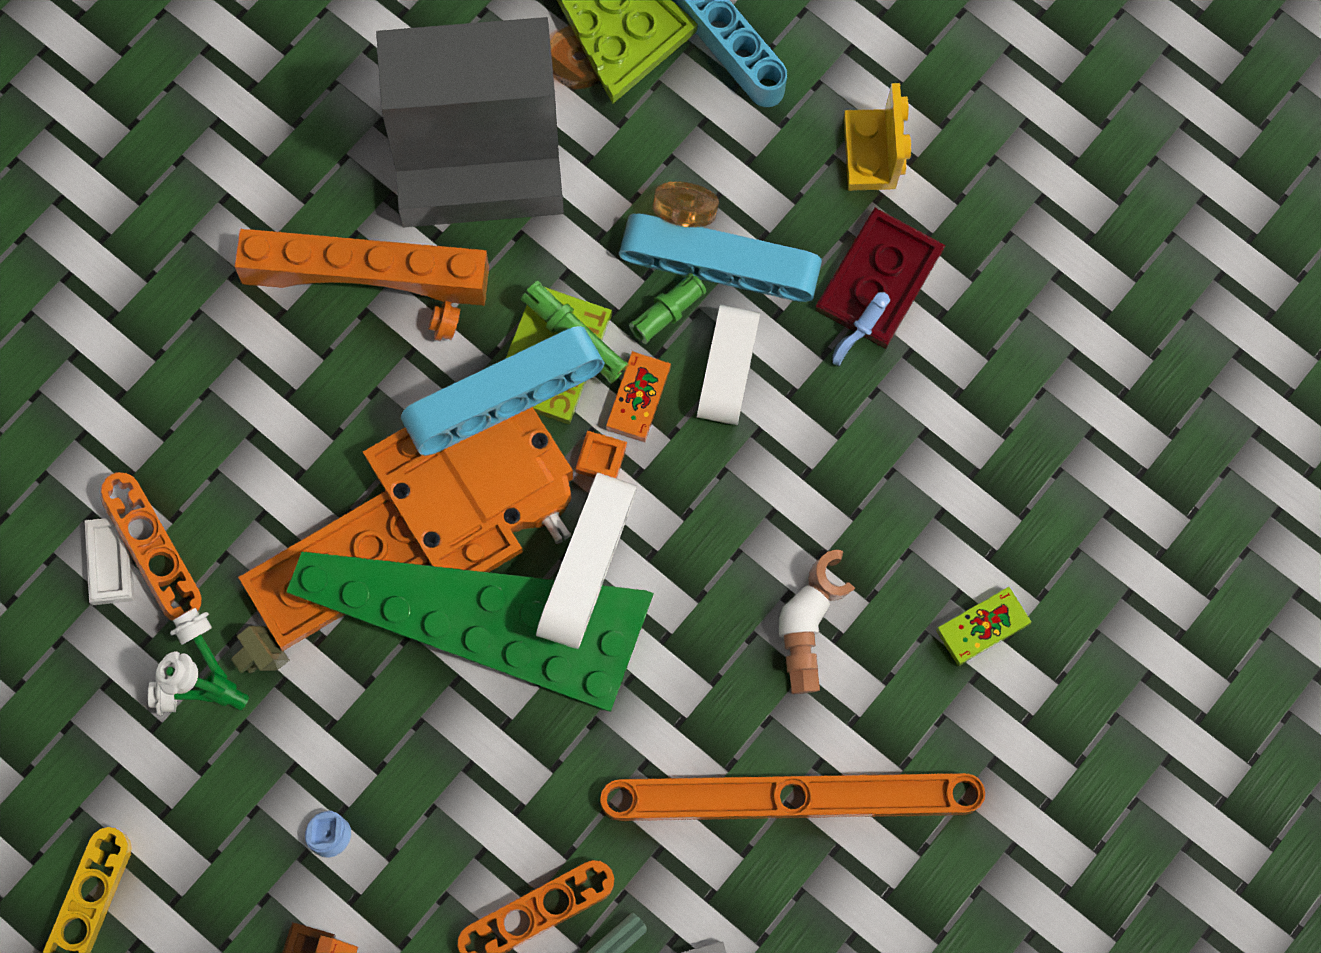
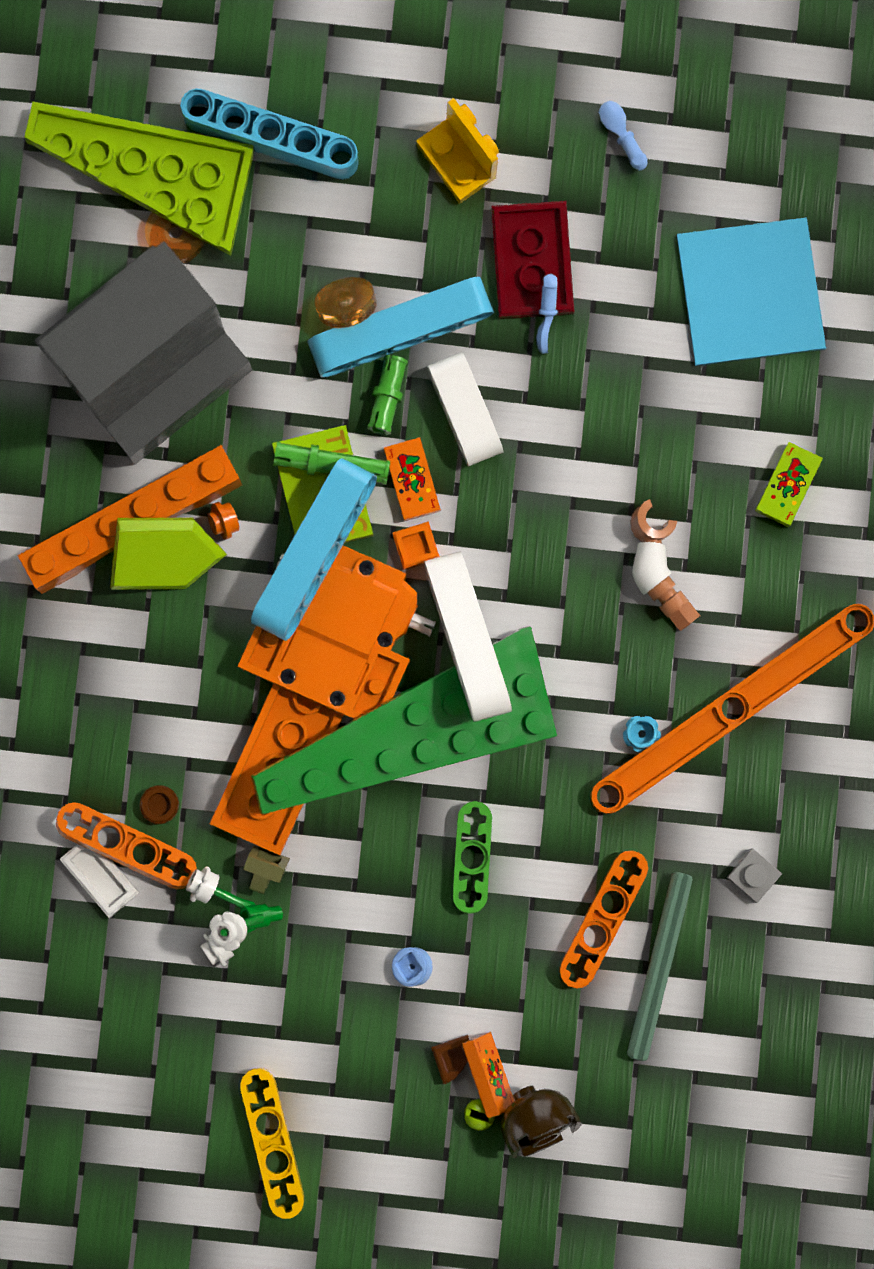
camera: 35 degrees left, 10 degrees up
none -> lime tile [110,518,227,590]
none -> reddish brown tile [140,785,180,824]
none -> bright green beam [453,801,492,913]
none -> light blue piece [599,101,648,170]
none -> medium azure plate [623,716,661,753]
none -> medium azure piece [676,217,826,366]

